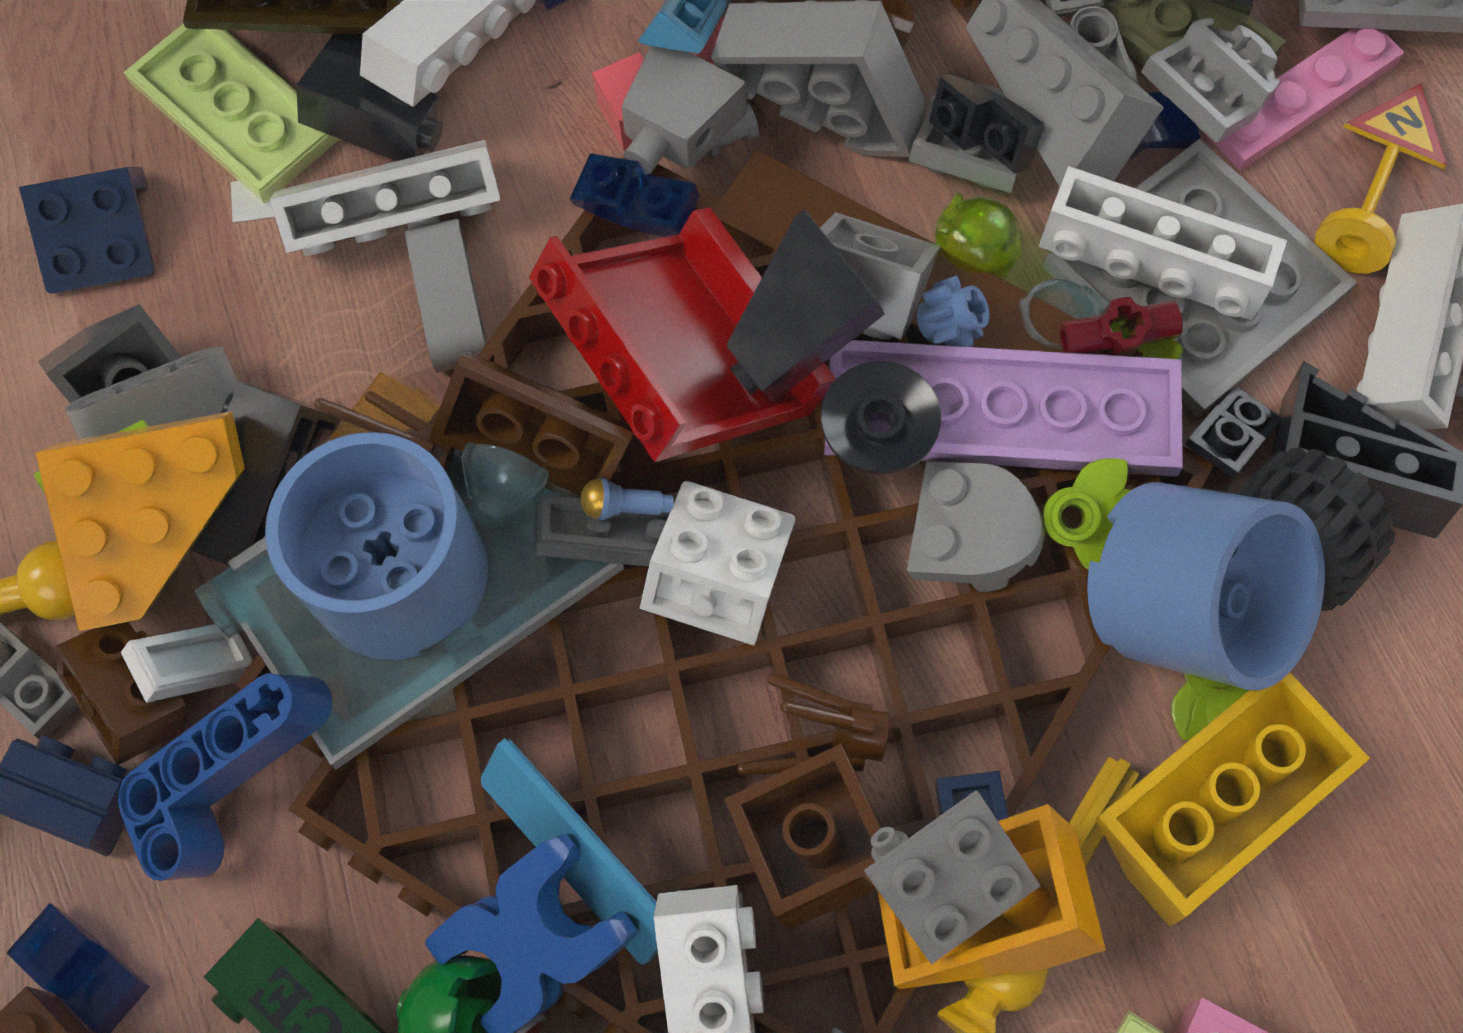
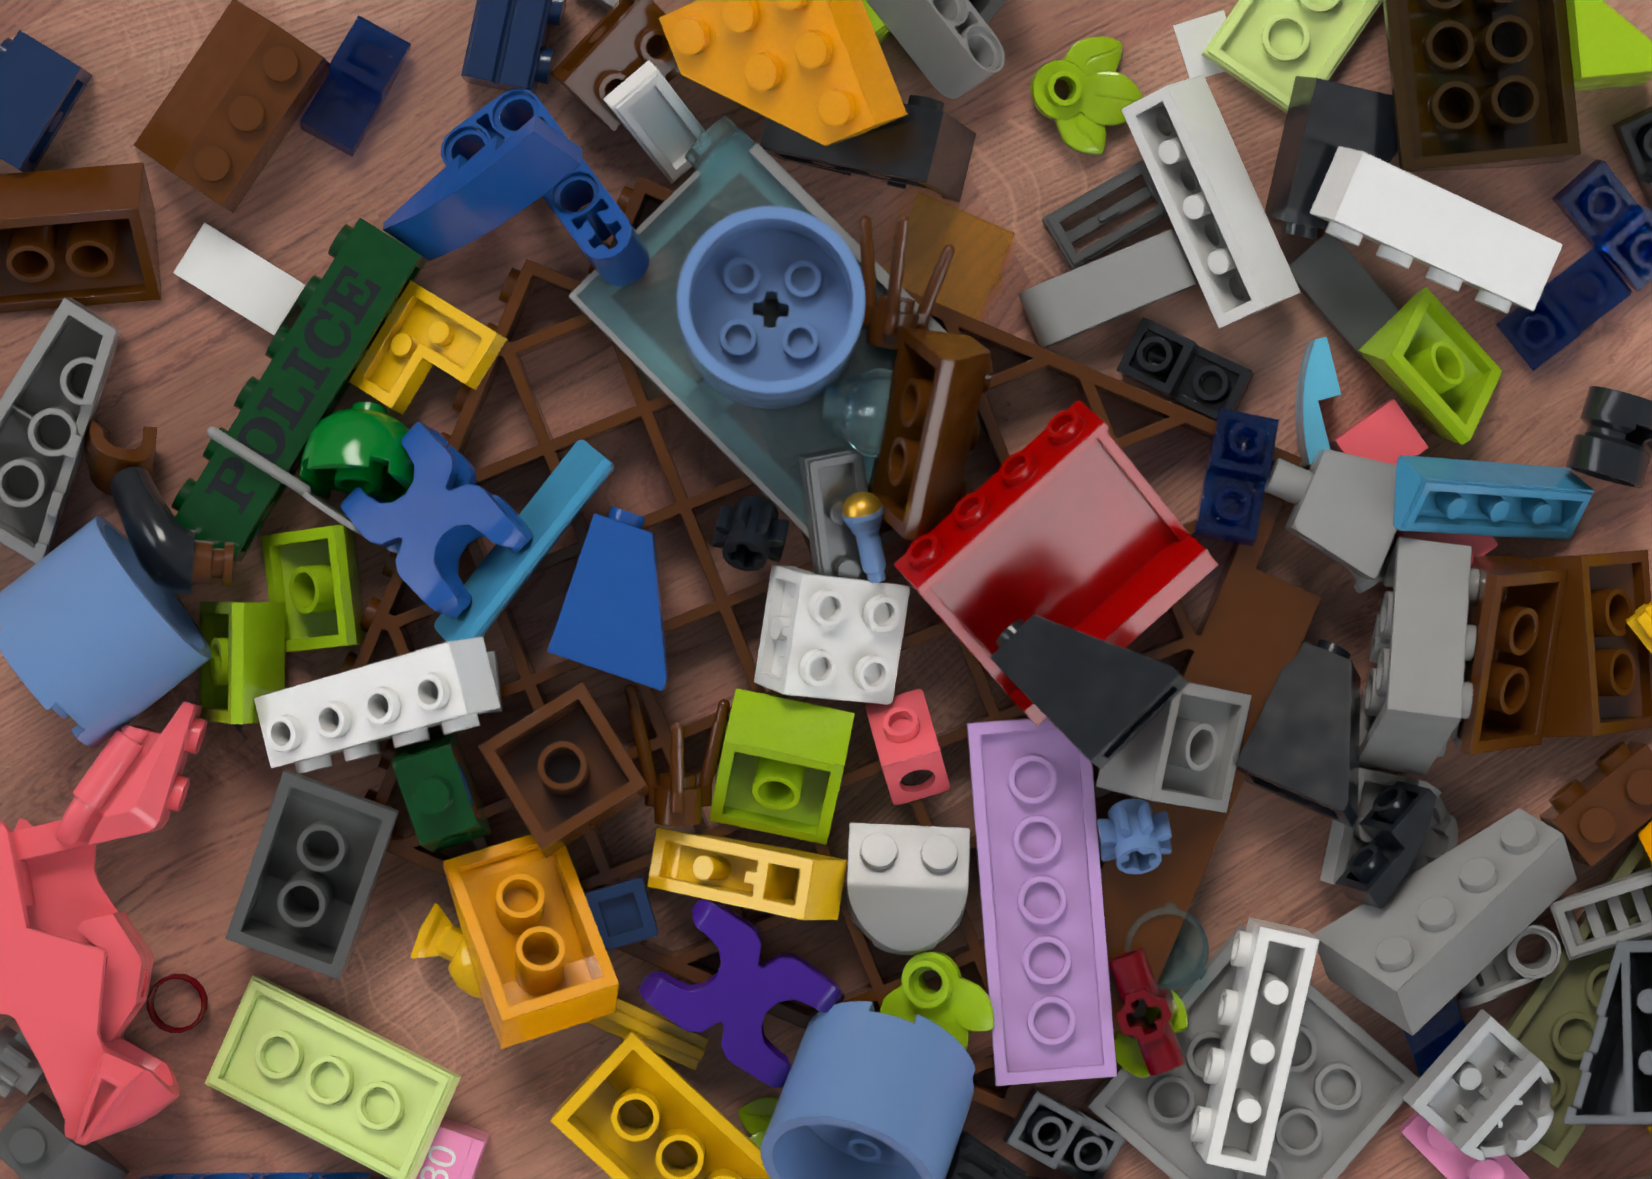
camera: 75 degrees right, 20 degrees up
black dish [821,361,941,474] -> none
light grey hinge [864,790,1040,965] -> none
clear neon green helmet [935,192,1023,280] -> none
none -> yellow plate [349,280,508,415]
none -> blue slope [383,115,582,261]
none -> dark green torso [392,729,492,853]
none -> blue slope [547,506,669,691]
none -> dark purple piece [638,898,845,1088]
none -> yellow slope [647,827,847,920]
none -> lime slope [709,688,855,845]
none -> black gear [712,496,790,571]
none -> coral bracket [865,689,950,805]
none -> lime plate [1030,36,1143,155]
none -> dark grey tile [1042,159,1168,270]
none -> black slope [1116,317,1254,426]
none -> black slope [1235,639,1361,828]
none -> dark grey tile [1289,233,1399,359]
none -> medium azure slope [1295,337,1341,466]
none -> lime slope [1358,287,1503,445]

